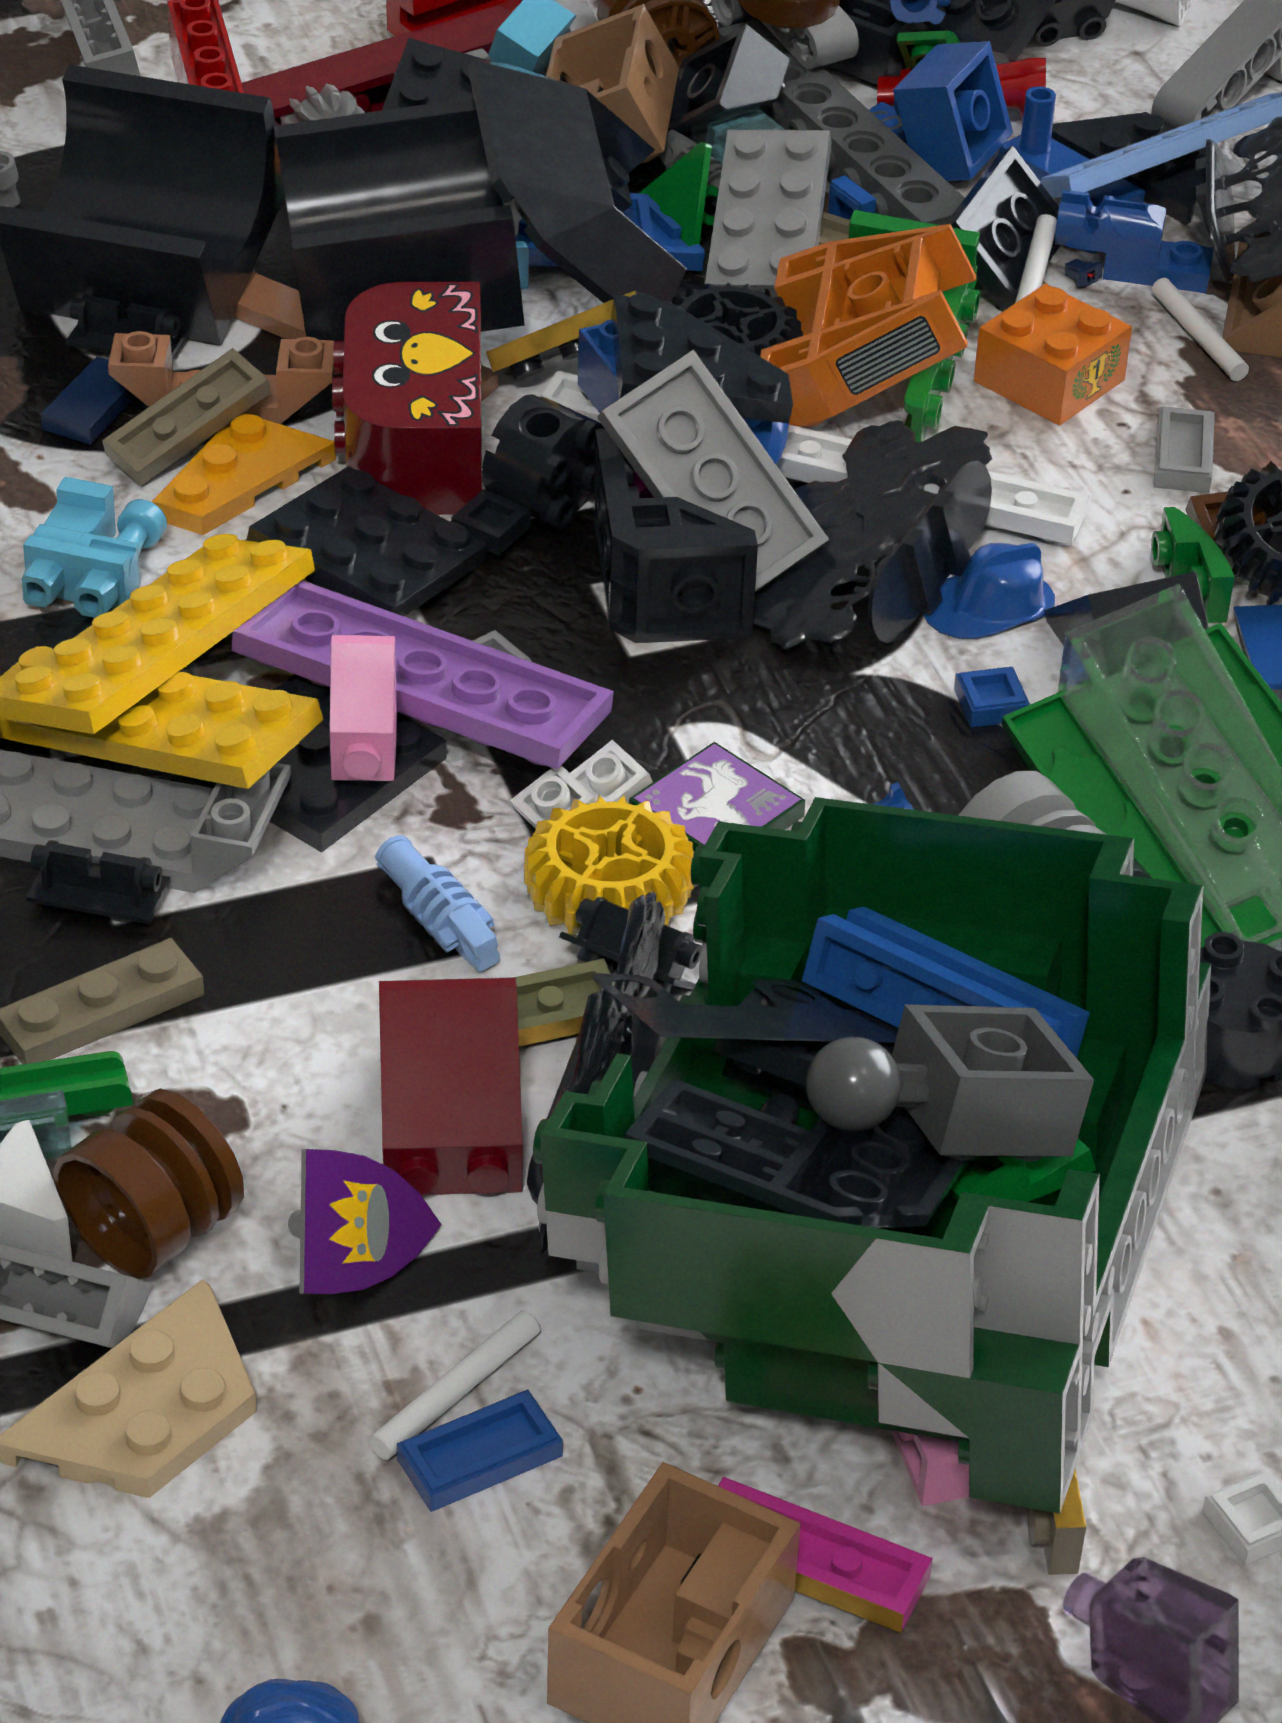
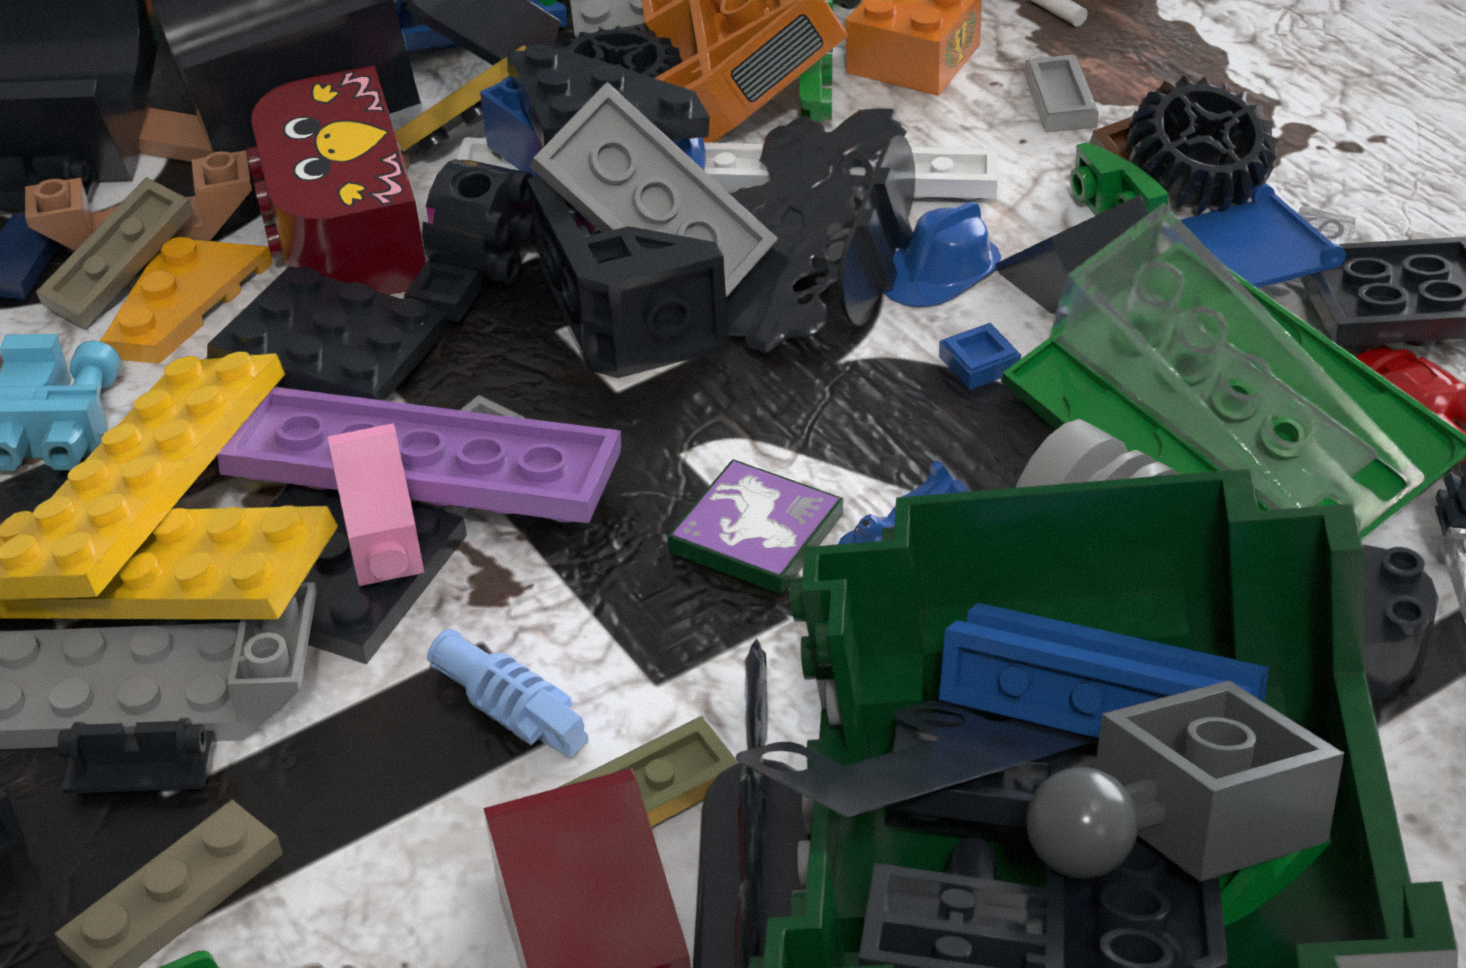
camera: 10 degrees left, 0 degrees up
white slope [510,740,653,828] -> none
yellow gear [524,794,694,935] -> none
black hinge [559,896,702,993] -> none

